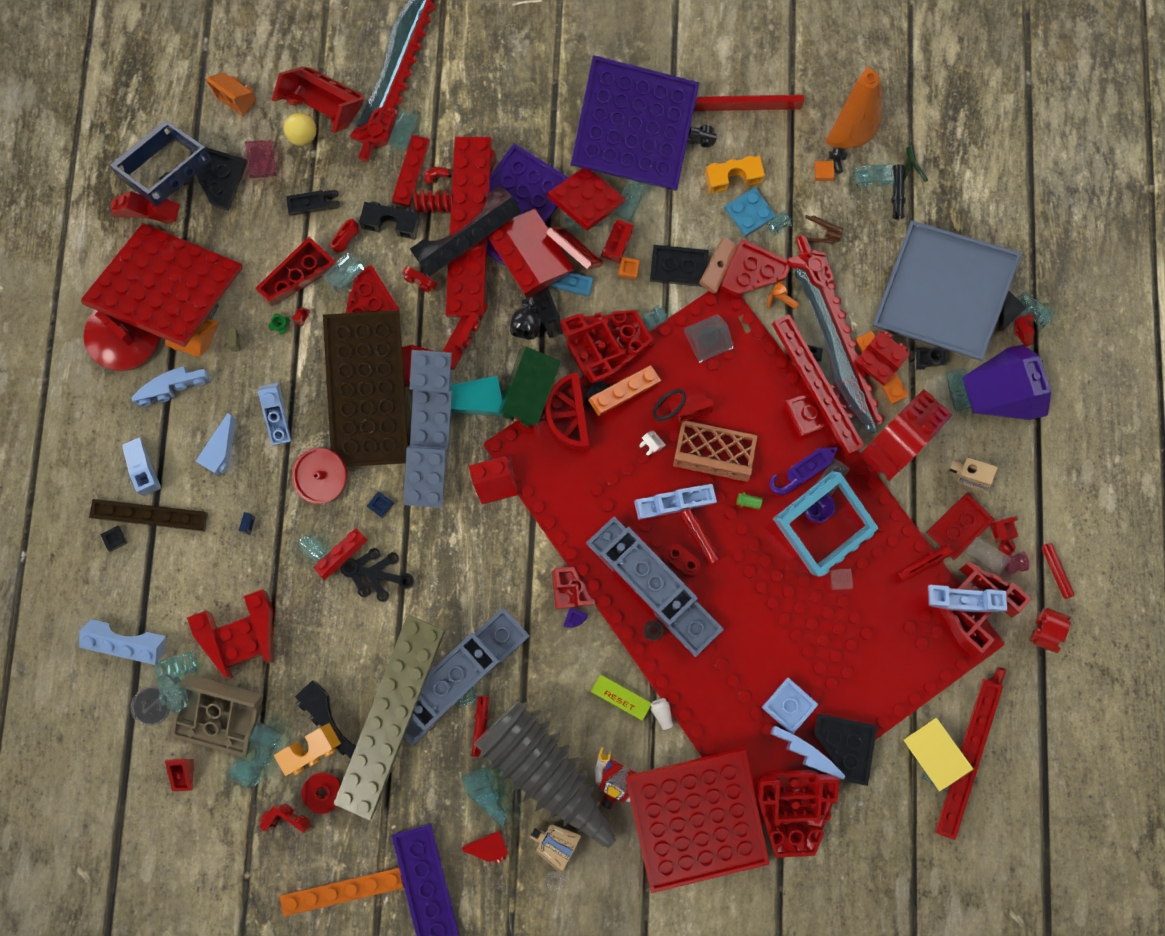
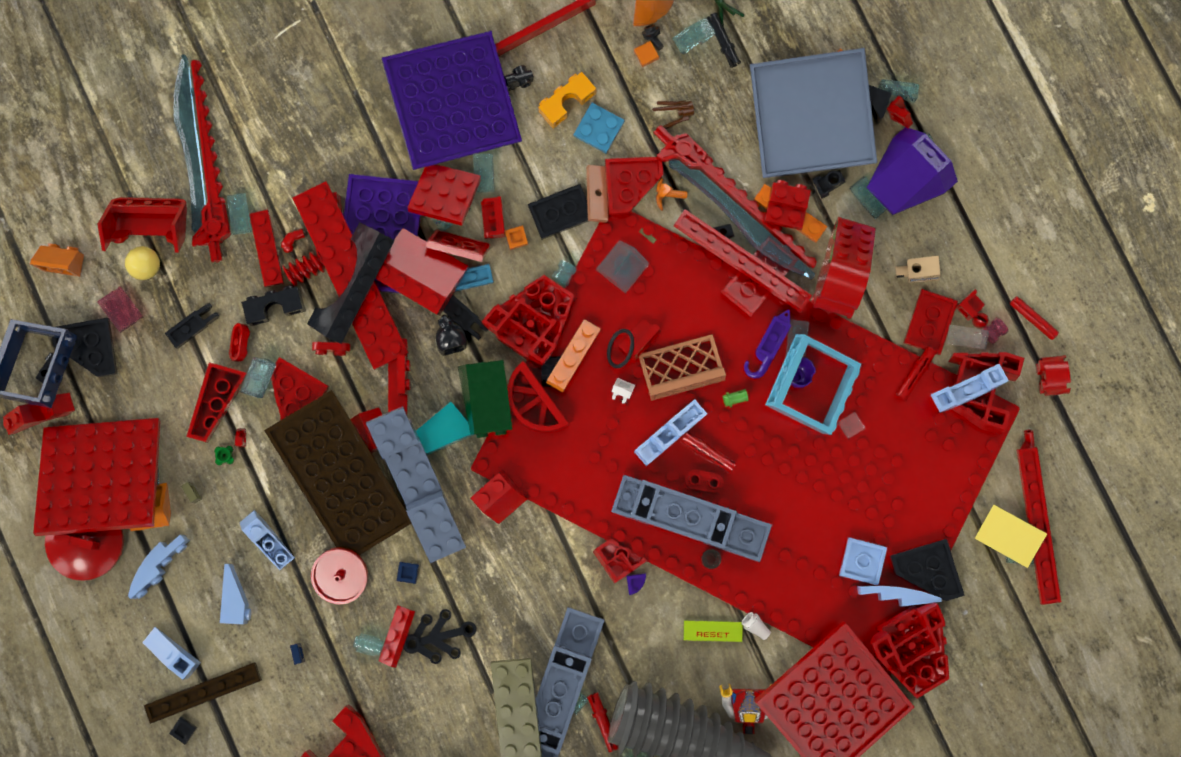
camera: 25 degrees left, 5 degrees up
clear light blue bush [767,212,791,235] -> none

